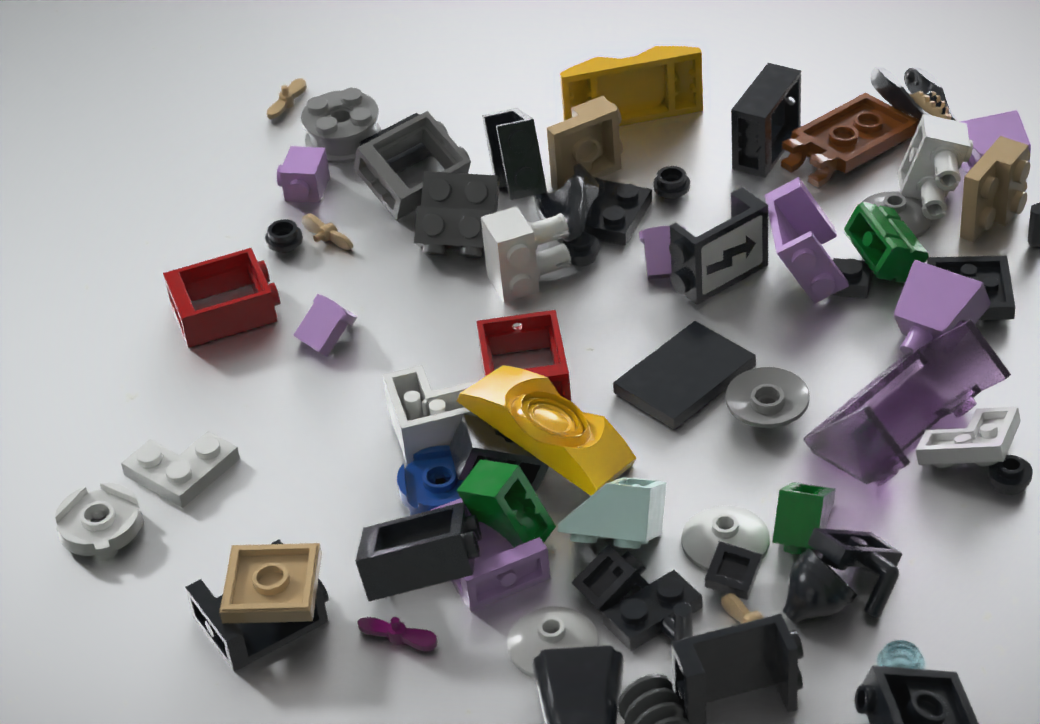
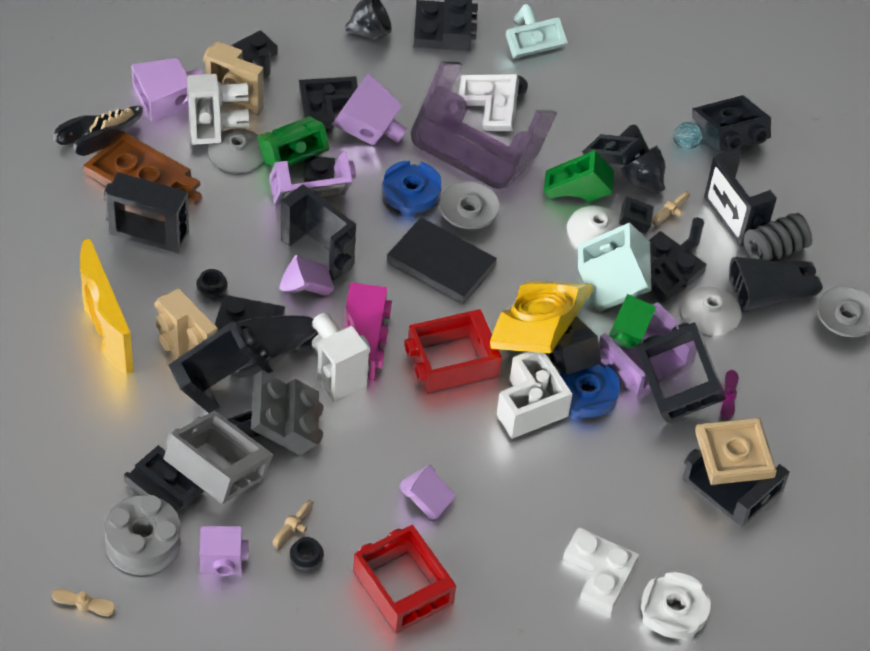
camera: 110 degrees left, 10 degrees up
none -> dark pink slope [345,283,392,381]
none -> blue plate [382,161,442,217]

